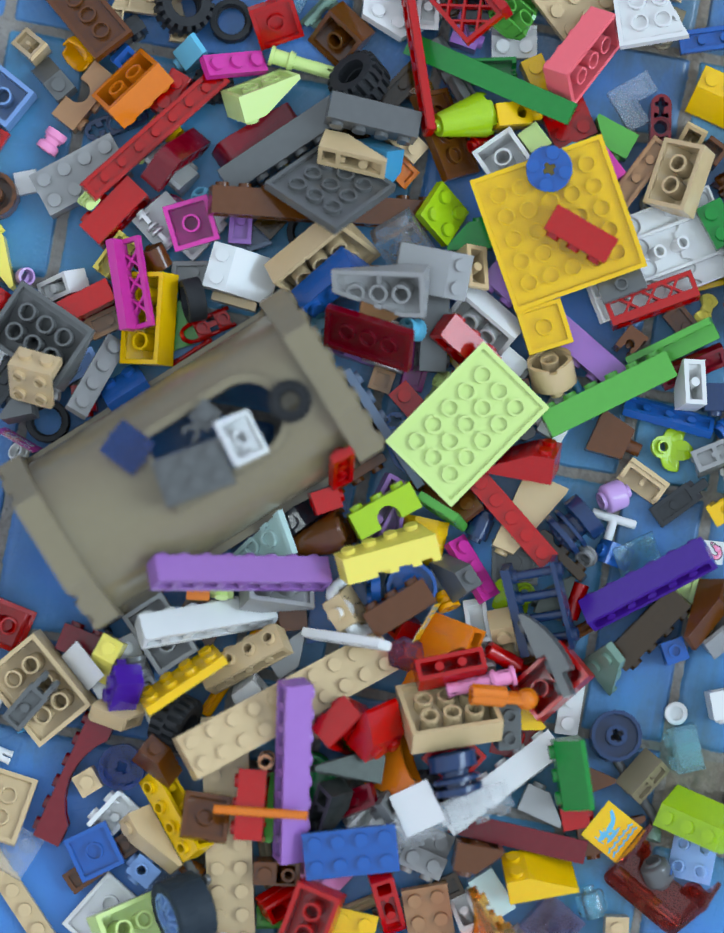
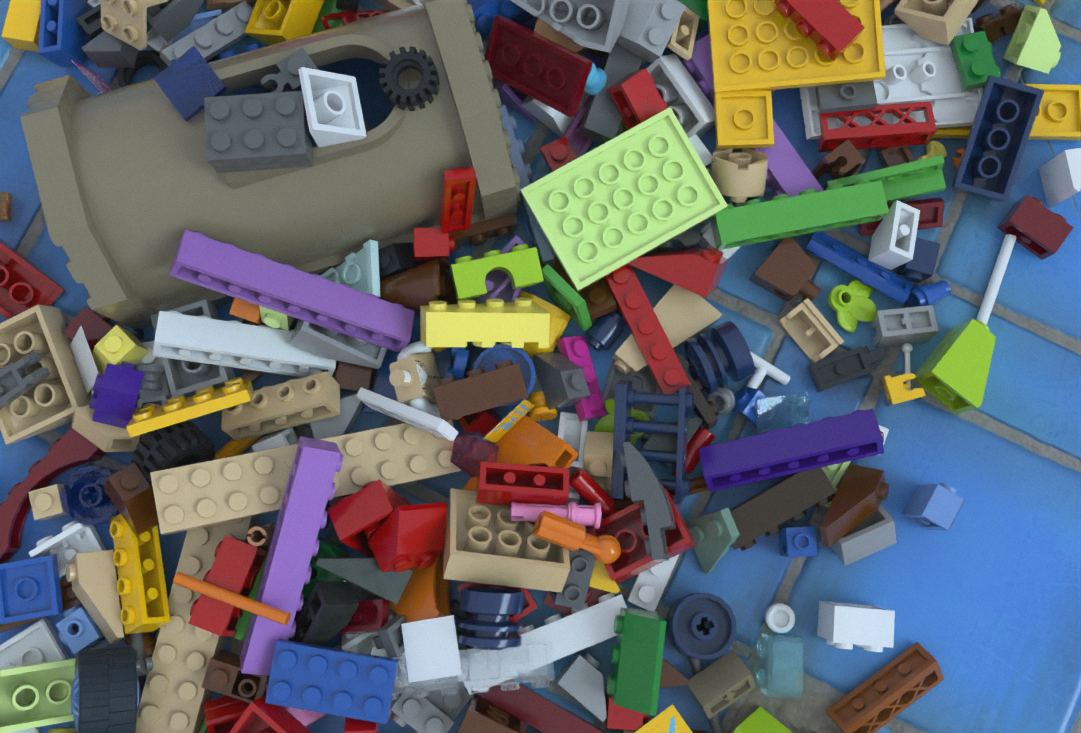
camera: 10 degrees right, 5 degrees down
reddish brown plate [179,790,232,844] -> none
medium nougat plate [367,366,396,395] -> none
lavender head [596,480,632,513] -> none

